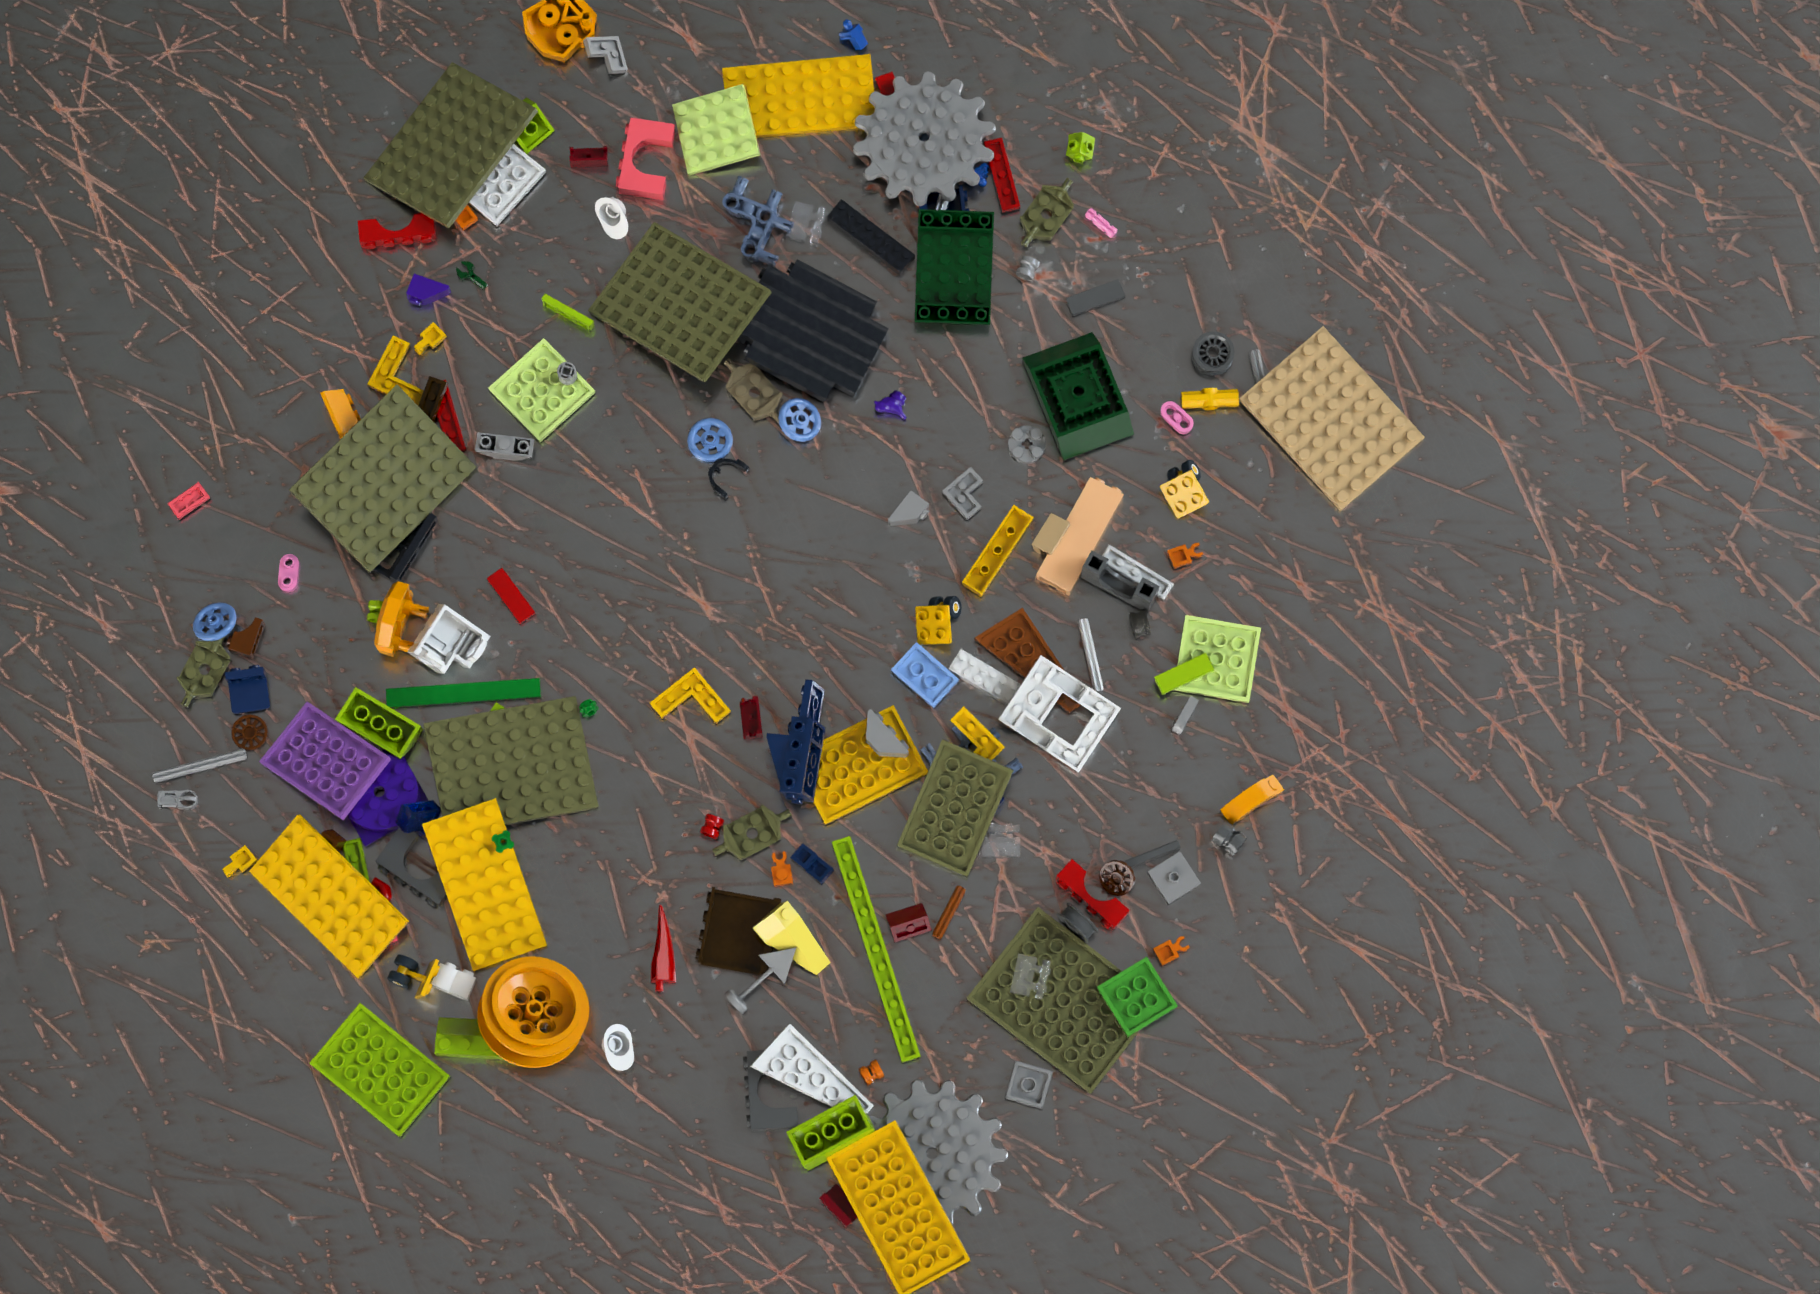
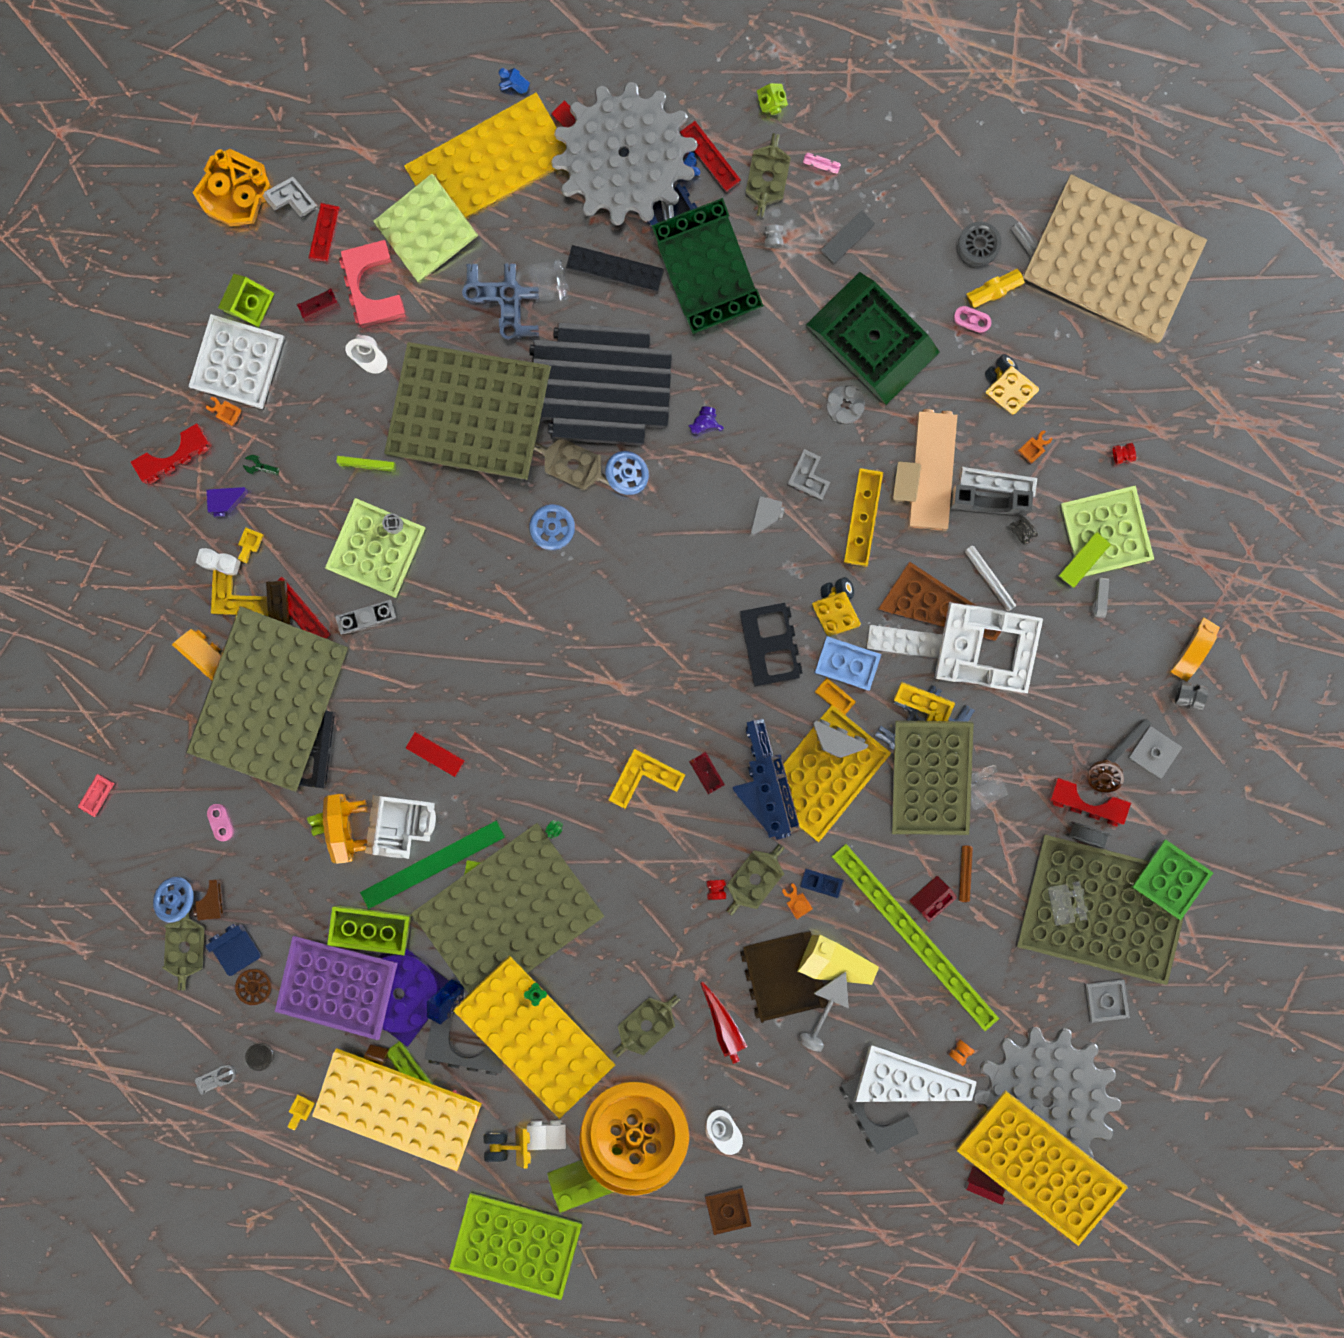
camera: 25 degrees left, 10 degrees up
light grey axle [152,749,247,783] -> none
olive plate [363,62,538,228] -> none
red arm [371,877,392,901] -> none
black piece [708,458,750,499] -> none
lime slope [786,1095,876,1171] -> none
orange plate [1153,936,1190,966] -> none
none -> white brick [196,548,240,575]
none -> clear smoke wheel [245,1042,275,1071]
none -> red tile [308,203,340,263]
none -> olive plate [613,994,681,1058]
none -> reddish brown plate [705,1187,751,1235]
none -> black window [739,603,803,687]
none -> light orange tile [814,677,856,715]
none -> red wheel [1113,443,1136,465]

